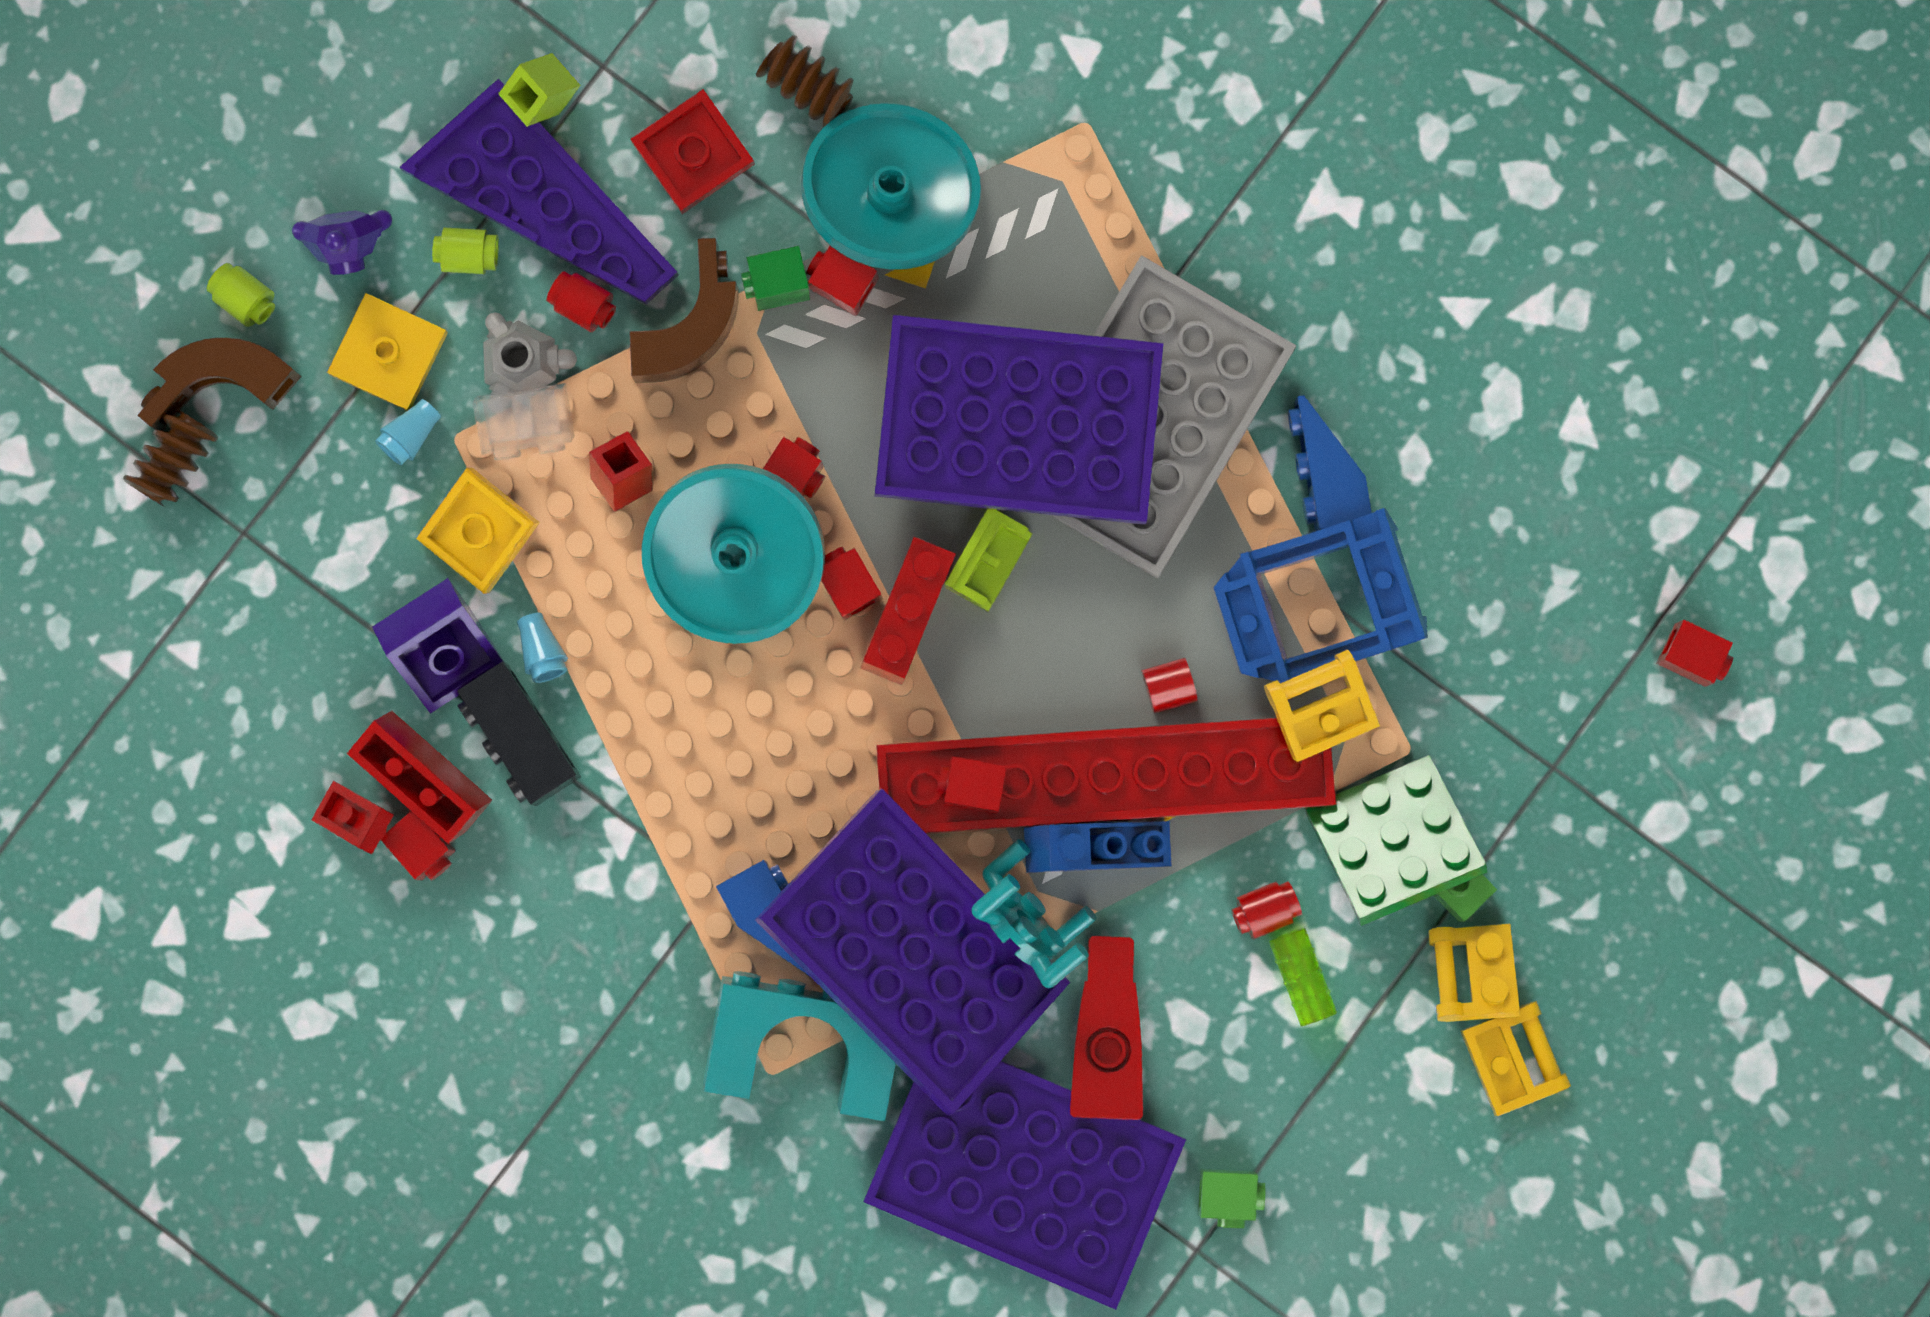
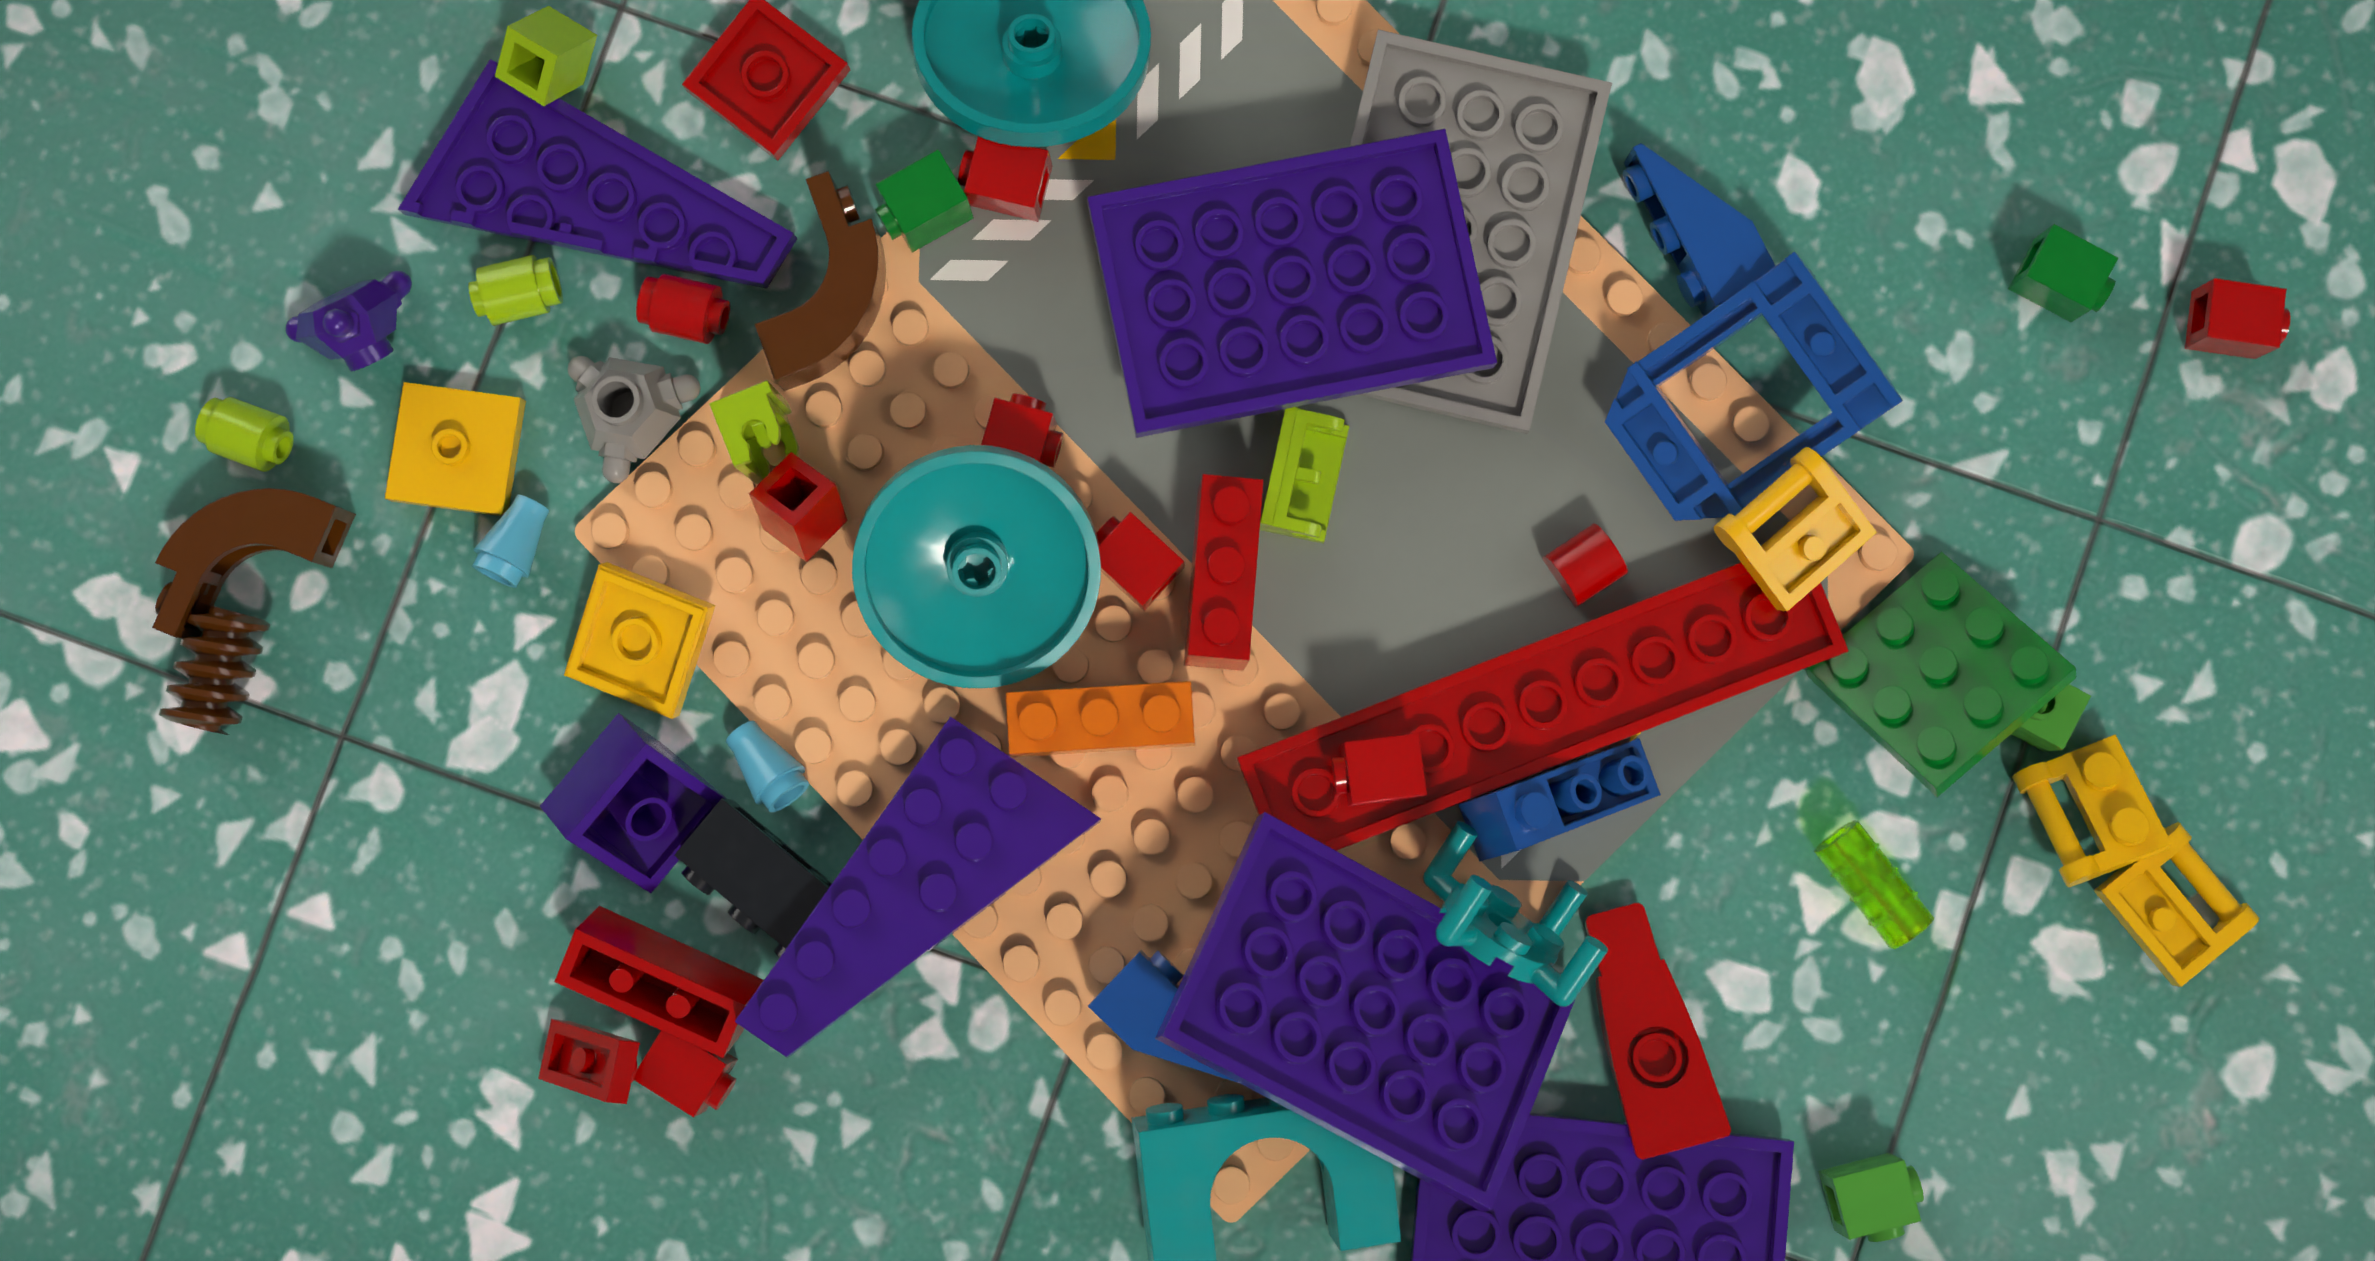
camera: 15 degrees left, 0 degrees up
clear brick [472,383,575,460] -> none
red brick [1231,881,1302,940] -> none
none -> lime hinge [709,380,799,484]
none -> dark purple wing [735,717,1101,1058]
none -> orange brick [1006,681,1195,757]
none -> green brick [2008,224,2118,322]

